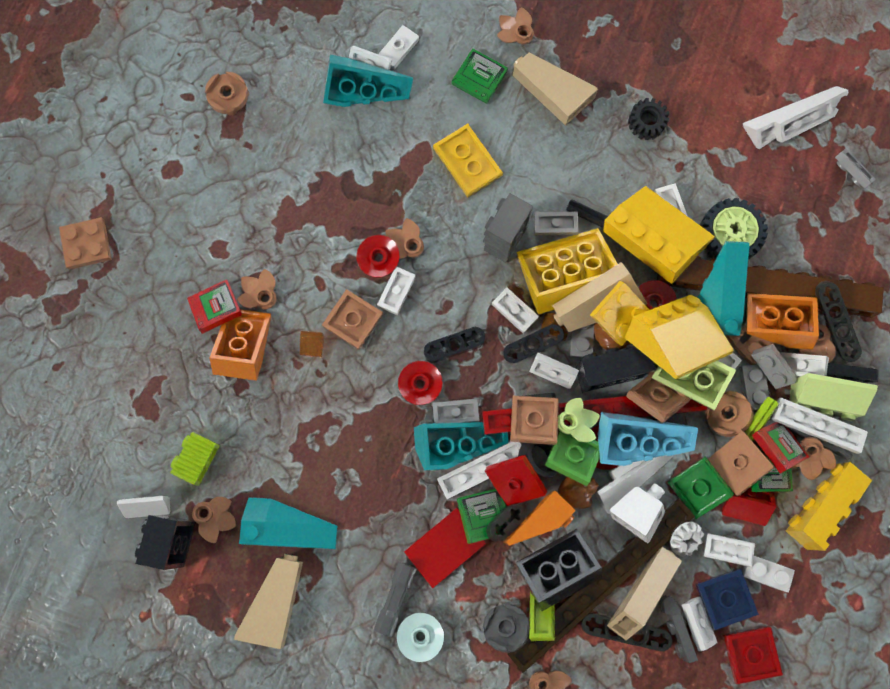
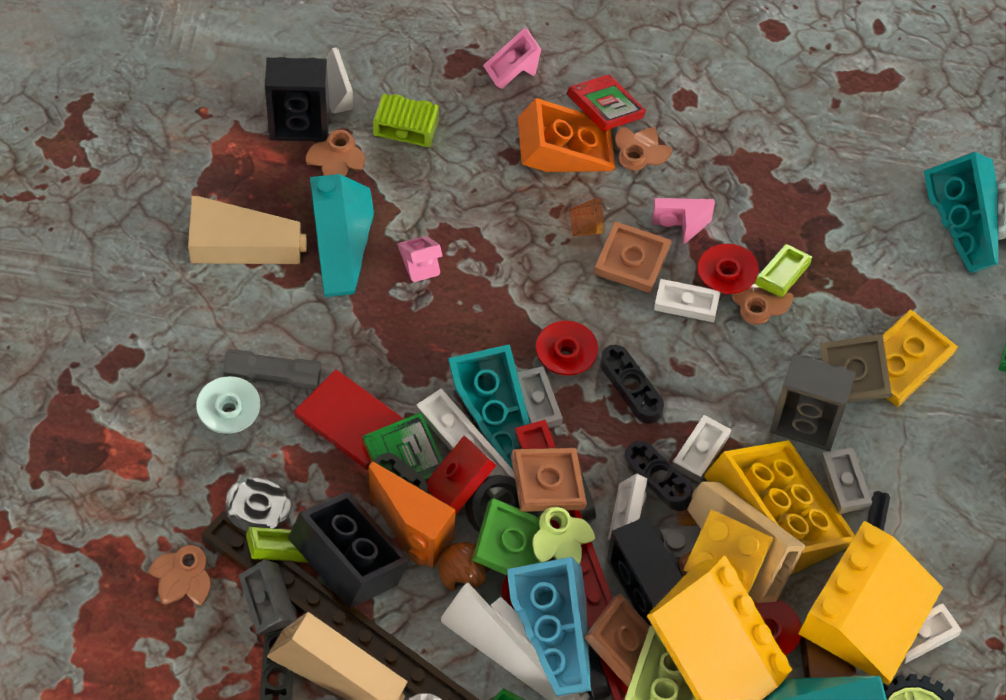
camera: 75 degrees right, 20 degrees down
nougat plate [205,72,249,115] -> none
white torso [609,484,665,543] -> none
none -> flat silver slope [238,560,297,635]
none -> bright pink slope [397,236,442,282]
none -> bright pink slope [483,28,541,89]
none -> bright pink slope [652,198,715,244]
none -> lime tile [755,244,812,298]
none -> dark tan plate [820,334,892,403]

